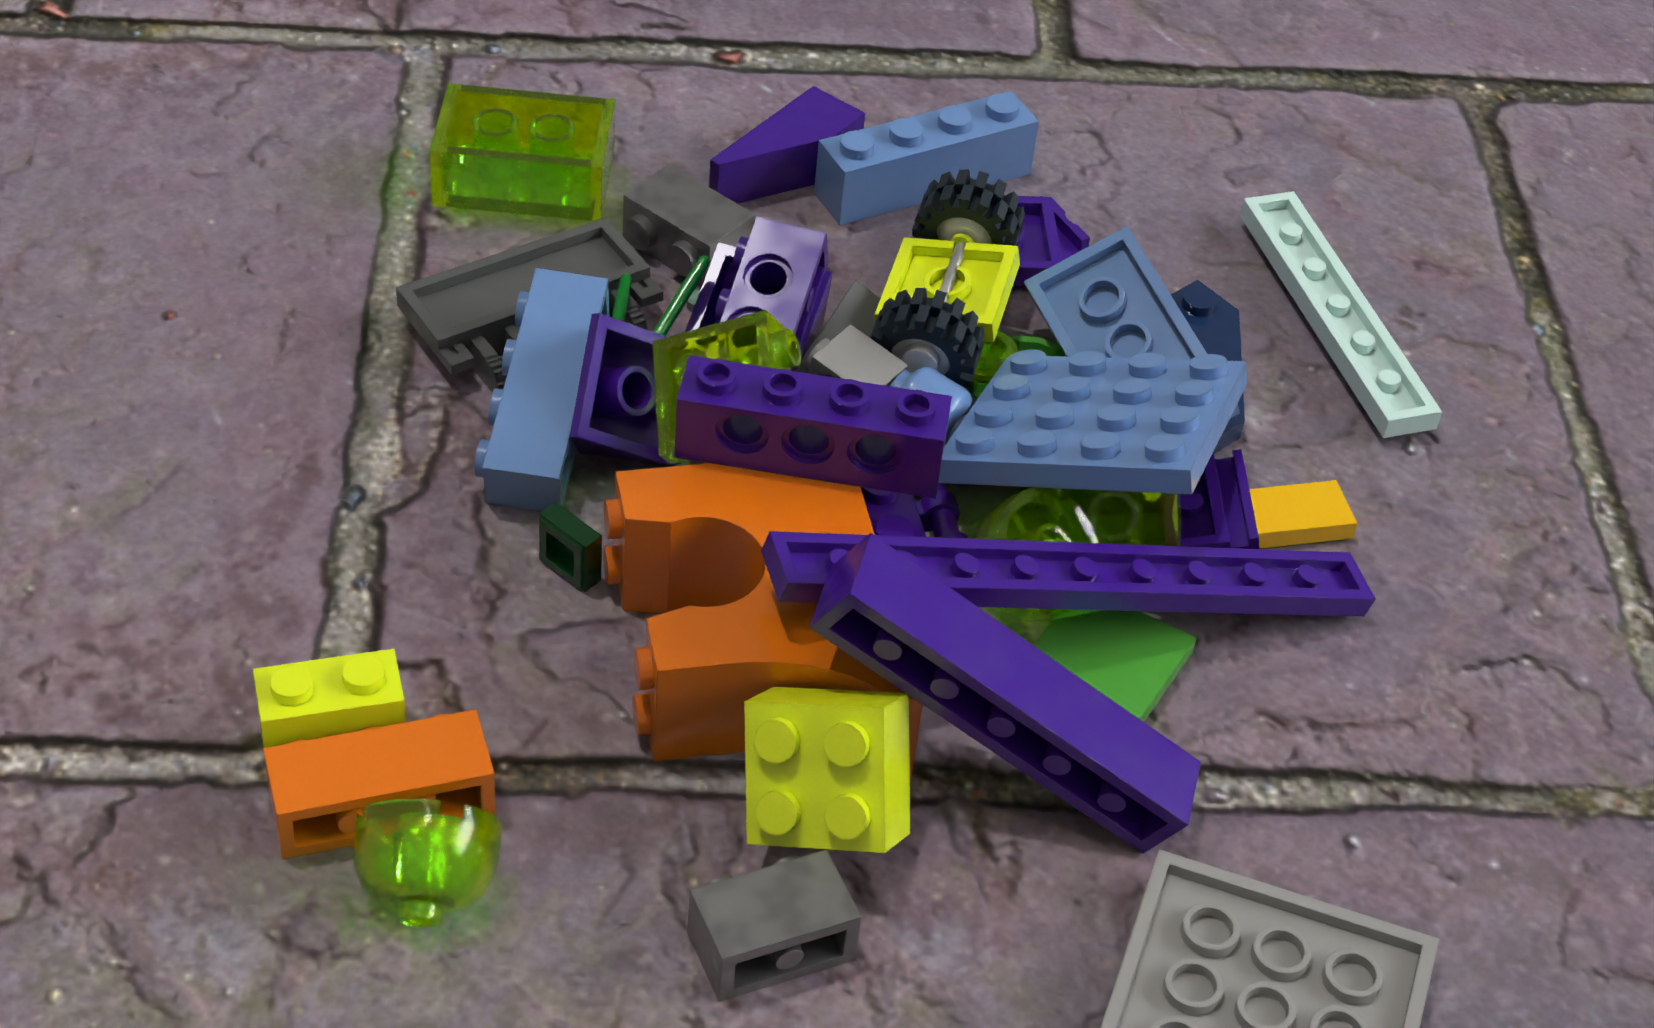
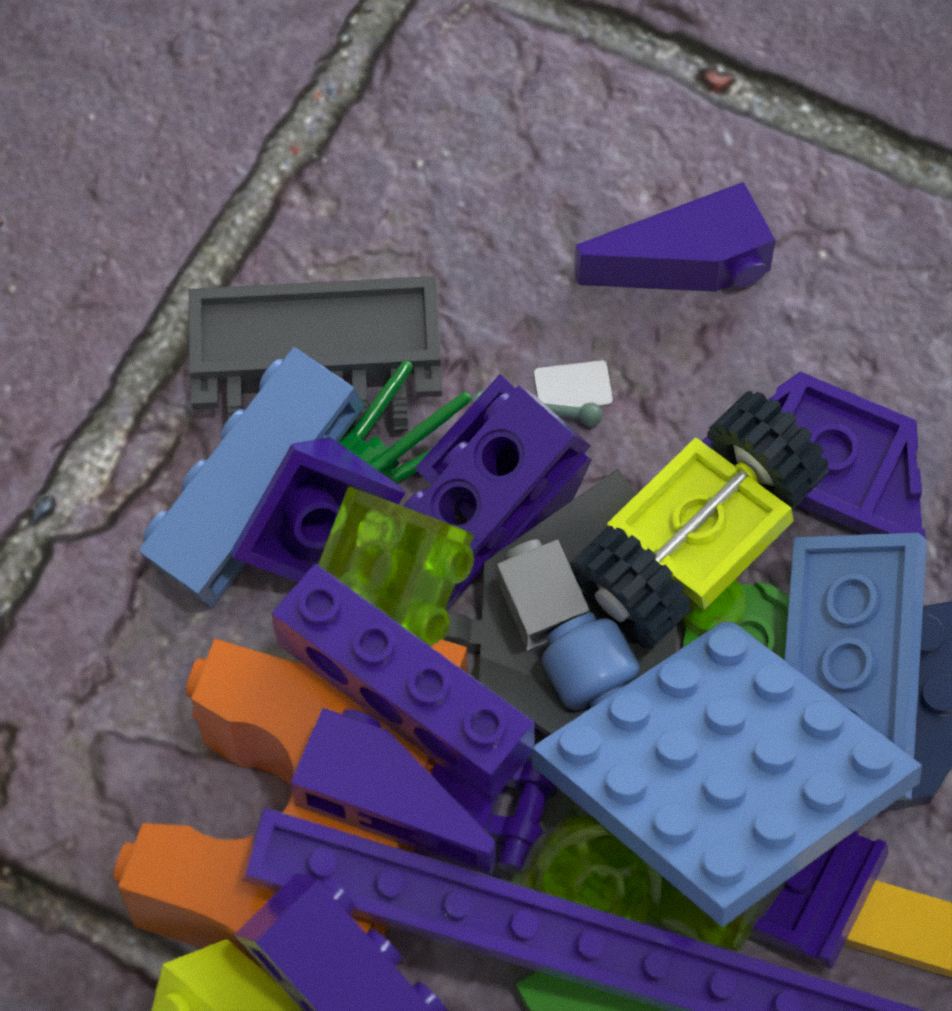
camera: 35 degrees right, 20 degrees up
clear neon green brick [429,83,616,221] -> none
dark green tile [539,502,602,592] -> none
flat silver brick [622,164,756,287] -> none
medium blue brick [814,91,1039,226] -> none
none -> dark purple slope [291,708,496,876]

